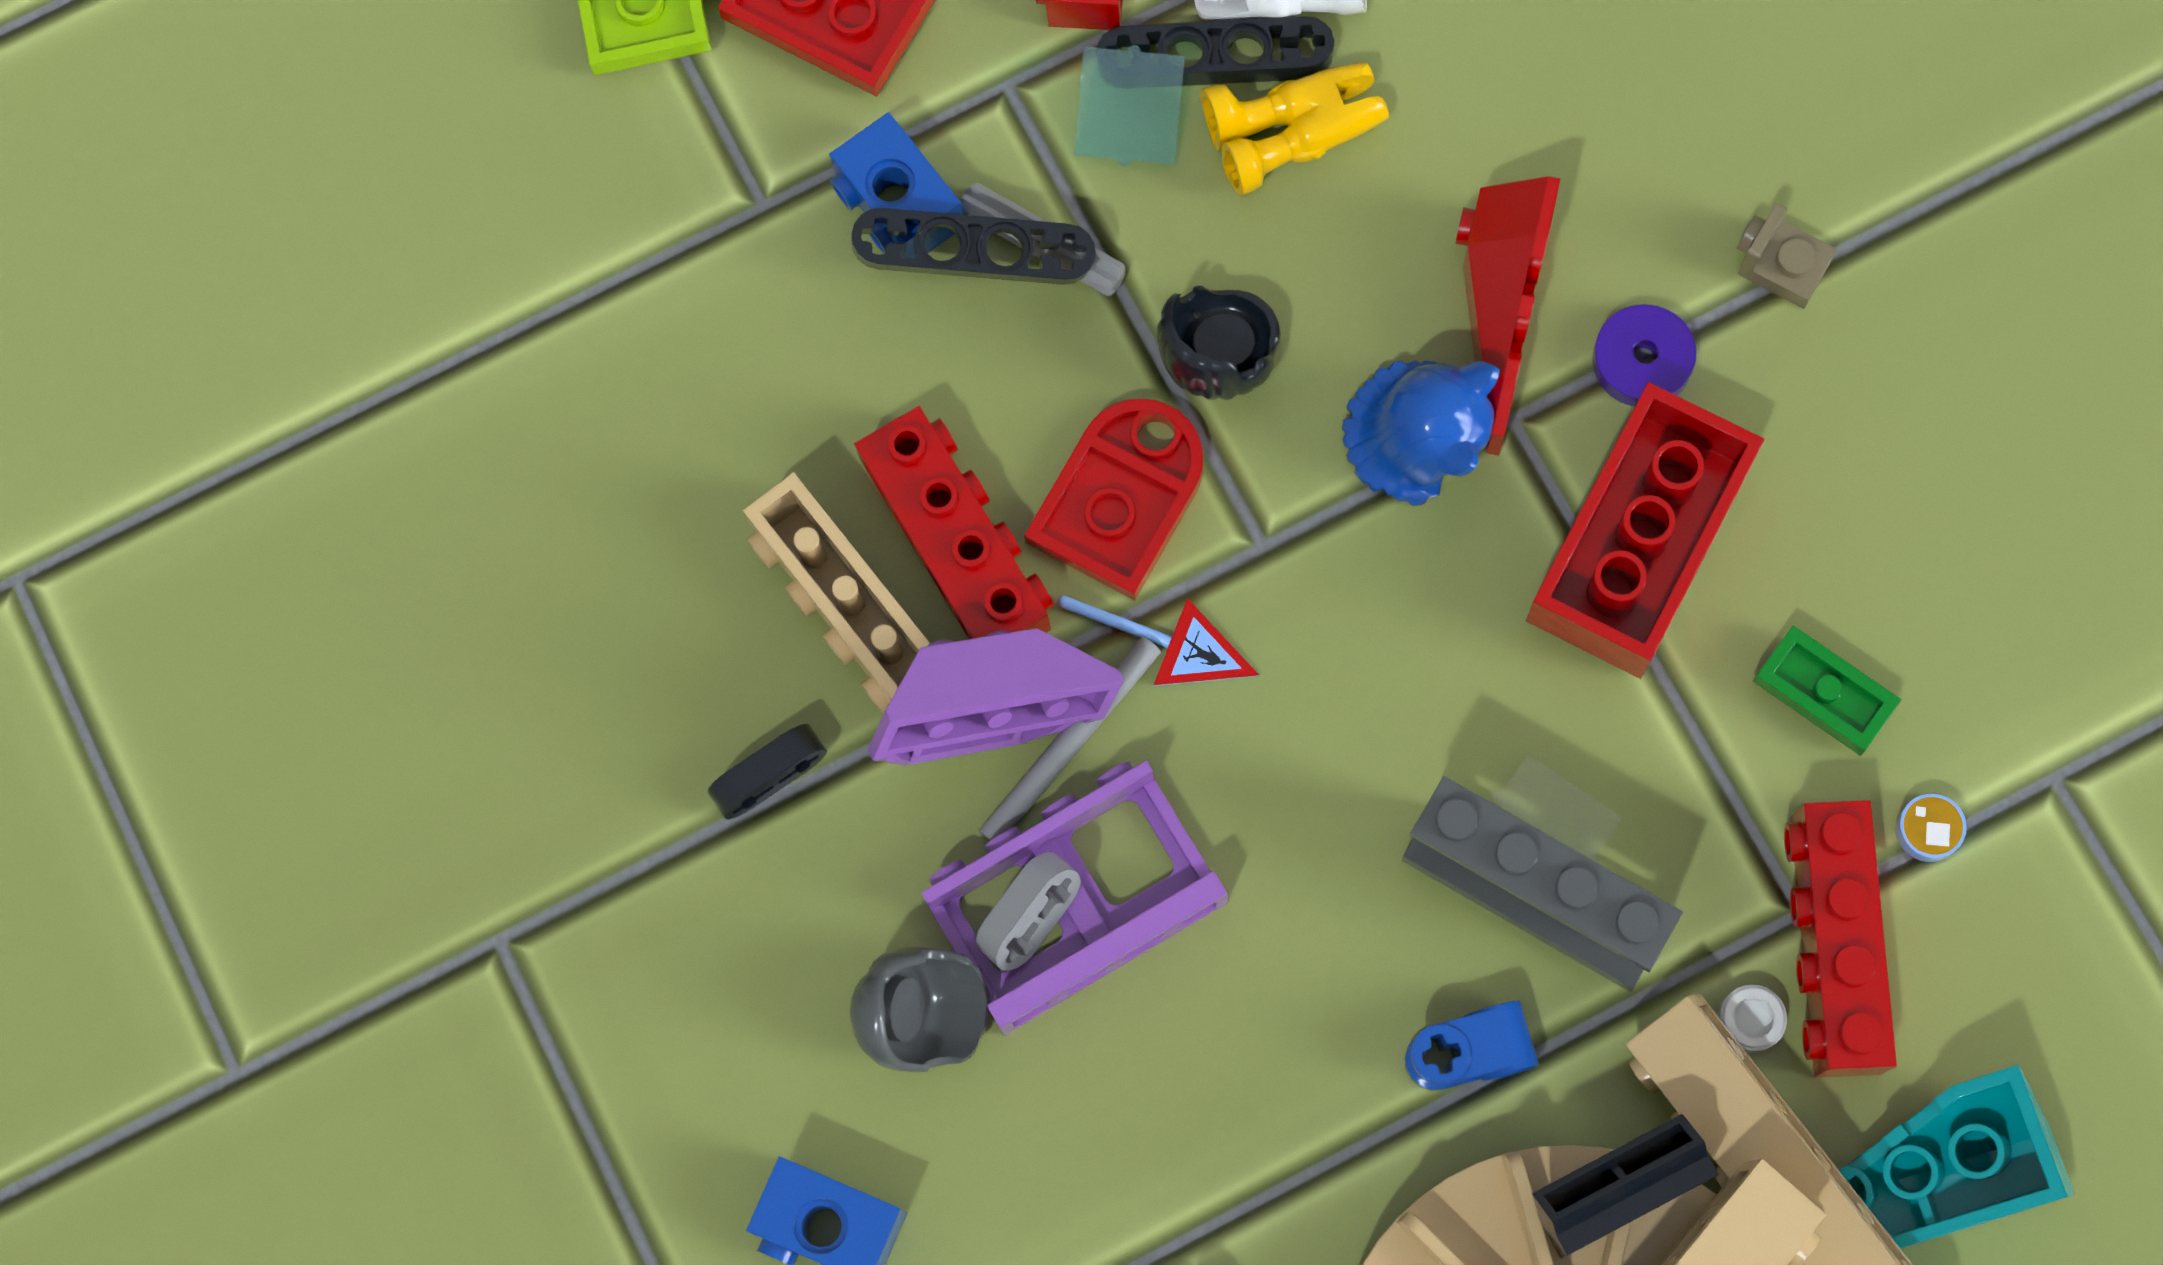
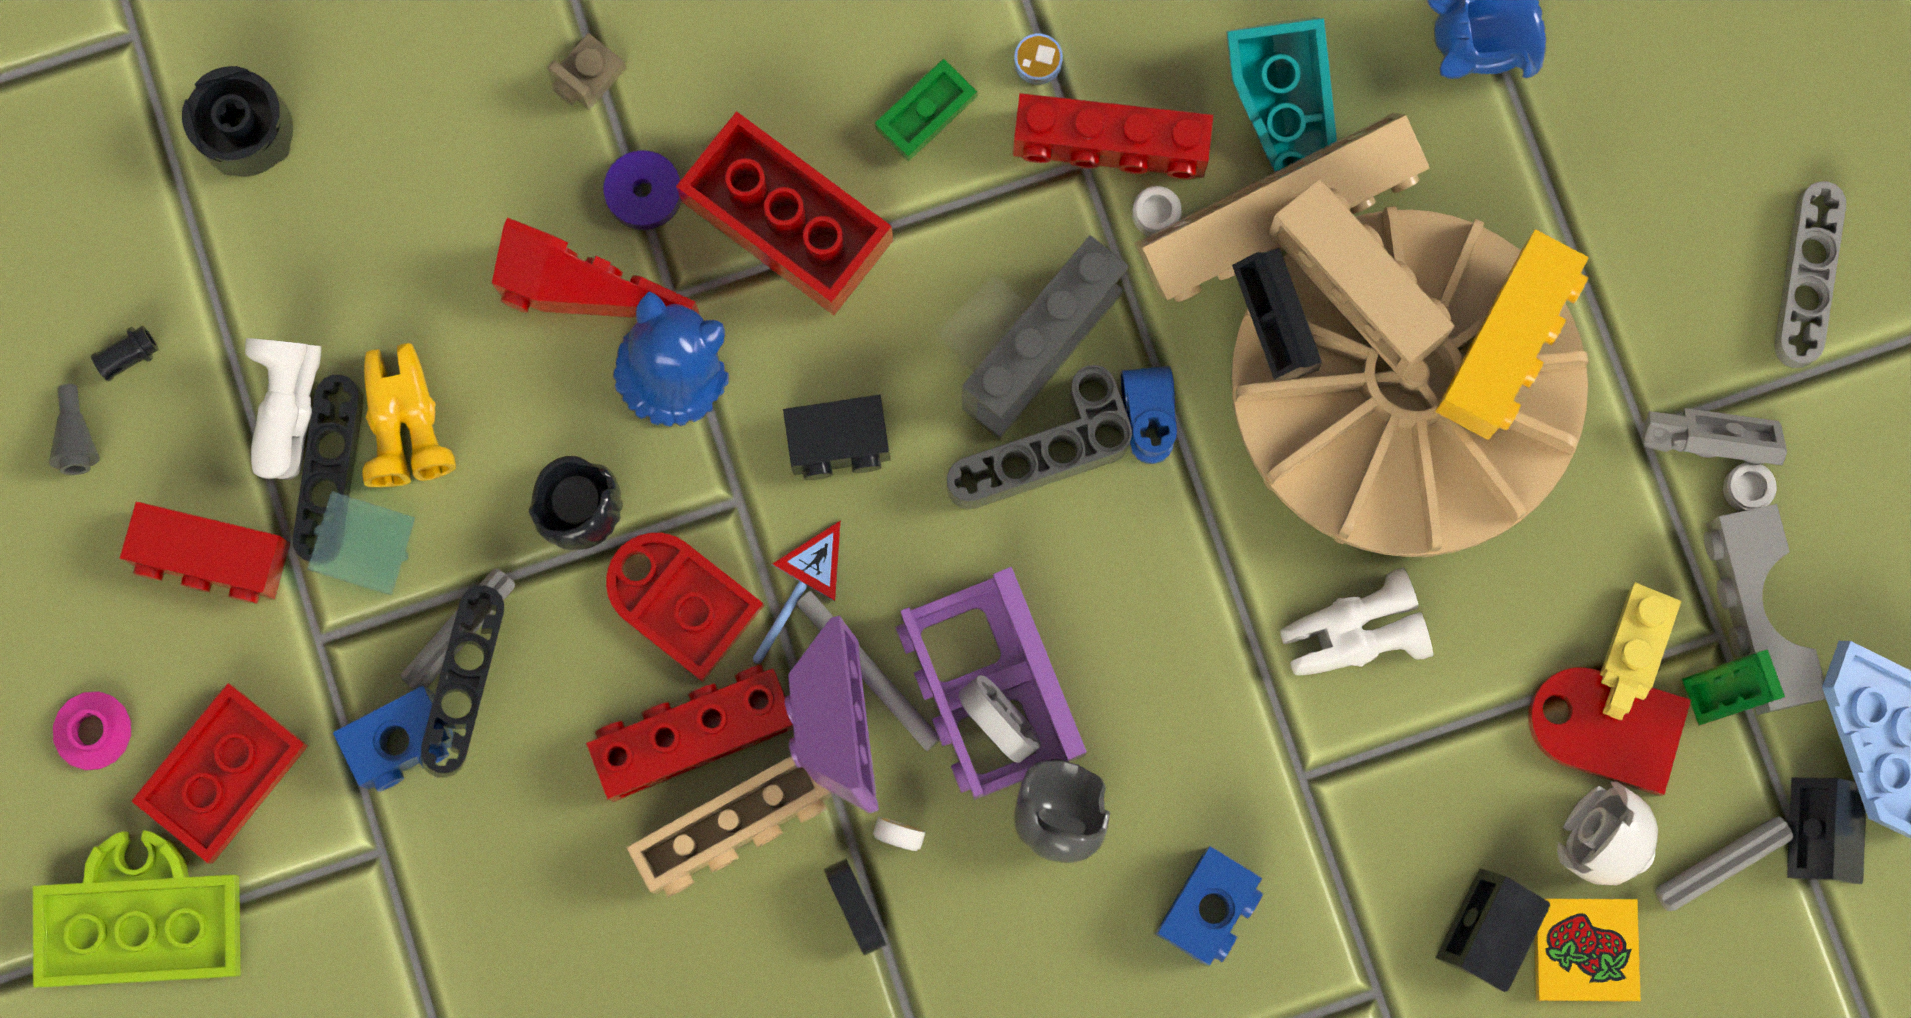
camera: 90 degrees left, 5 degrees up
none -> black brick [783,394,891,480]
none -> white tile [873,817,926,851]
none -> dark grey beam [947,365,1132,509]

